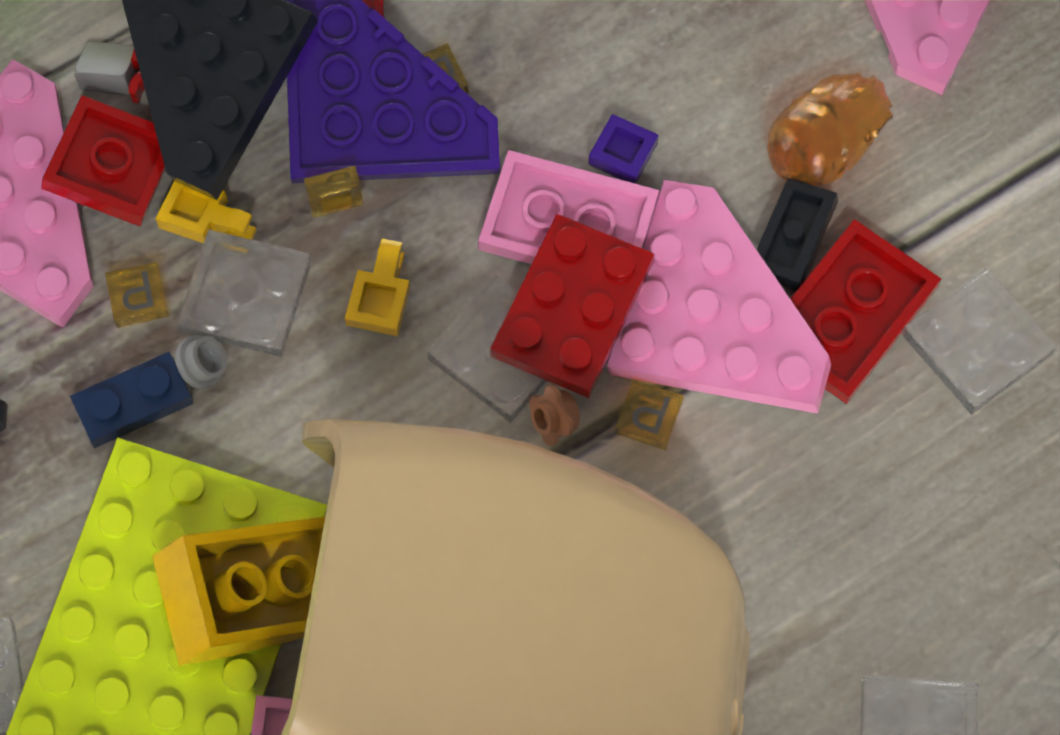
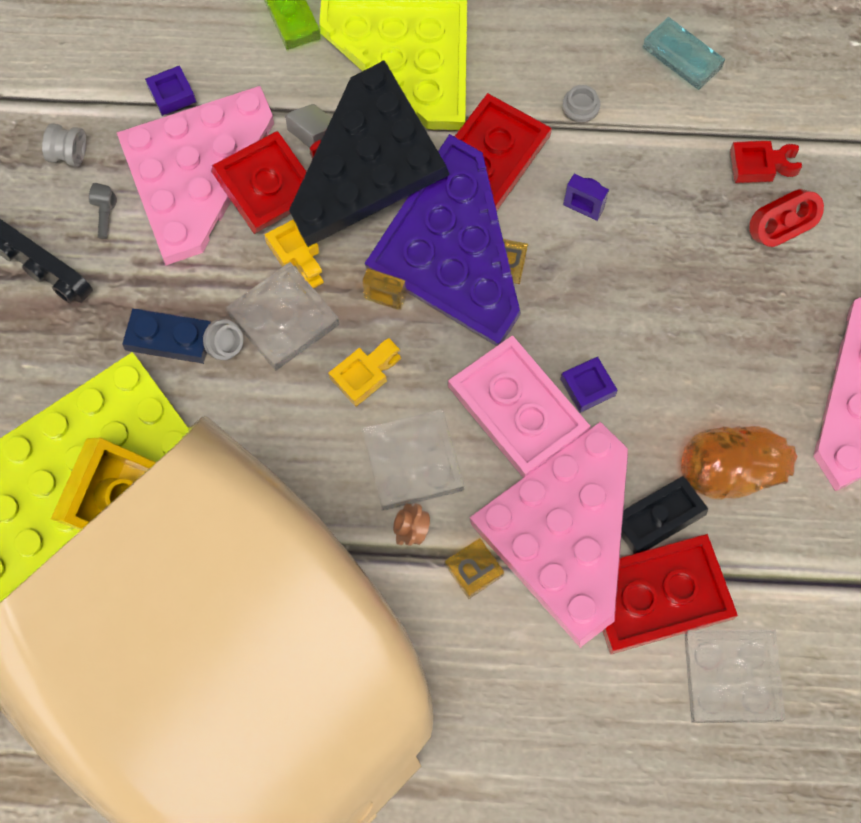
camera: 35 degrees right, 0 degrees up
clear yellow tile [105,262,169,328] -> none
red plate [490,214,655,398] -> none

